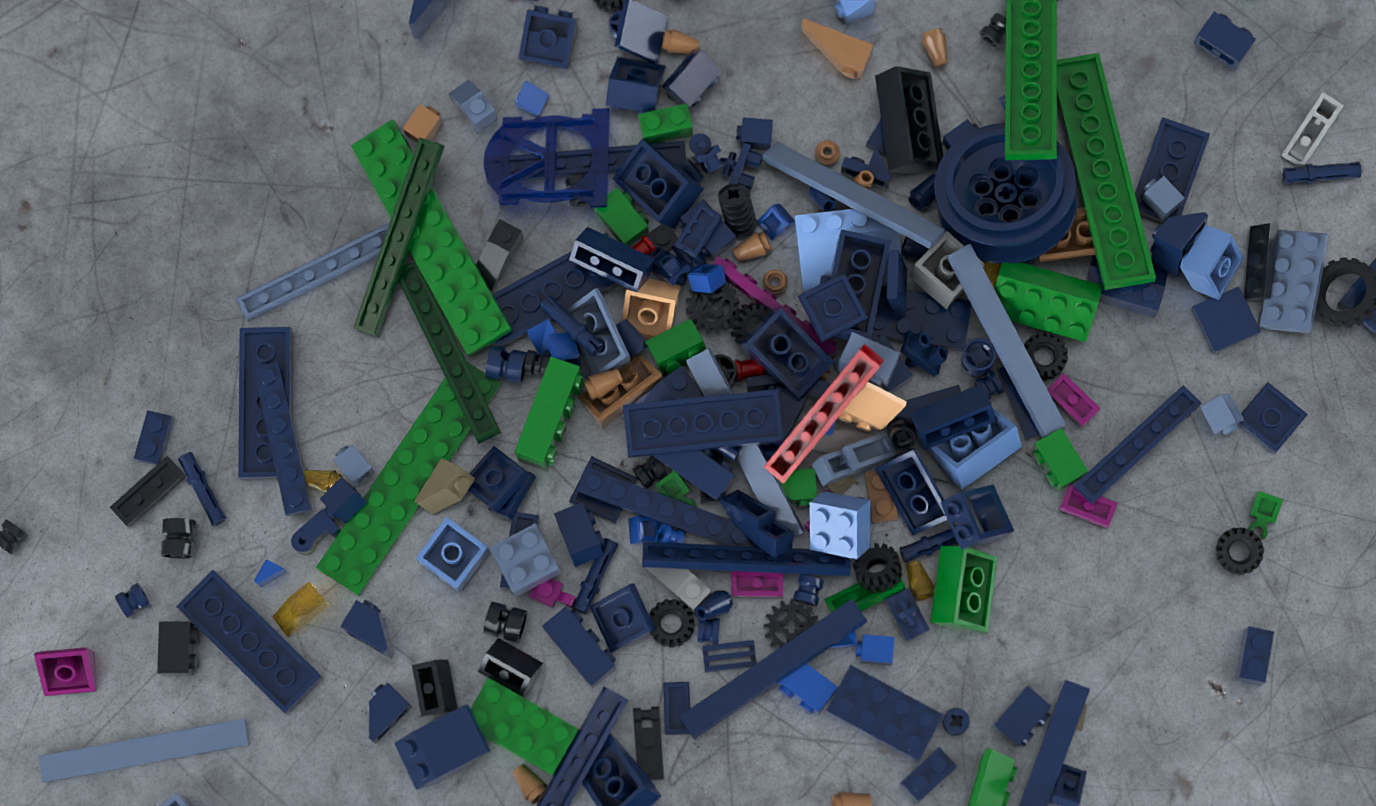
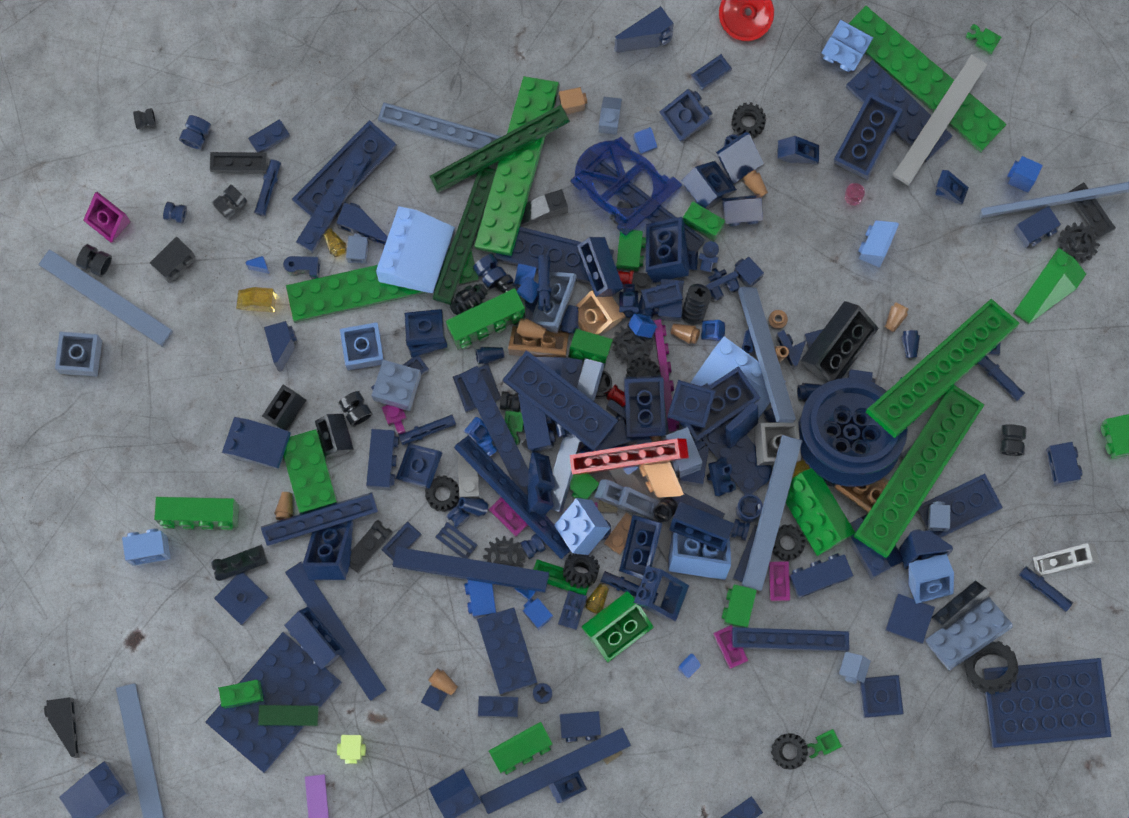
camera: 40 degrees right, 0 degrees up
dark blue plate [176,570,323,714] -> none
dark blue brick [320,477,367,524] -> none
dark blue slope [369,683,412,744] -> none
dark tan slope [414,458,475,514] -> none
dark blue brick [554,502,605,567] -> none
medium nougat plate [762,269,788,295] -> none
medium nougat slope [801,19,873,79] -> none
black wheel [979,13,1006,48] -> none
none -> black wheel [76,244,112,277]
none -> dark blue wheel [179,115,211,150]
none -> dark blue slope [336,203,388,245]
none -> light blue slope [376,206,455,294]
none -> black gear [449,283,488,315]
none -> dark blue cone [475,347,504,365]
none -> slope [678,654,701,678]
none -> dark blue brick [789,553,854,599]
none -> dark blue cone [901,330,920,358]
none -> dark blue pin [978,355,1025,401]
none -> black wheel [999,424,1027,456]

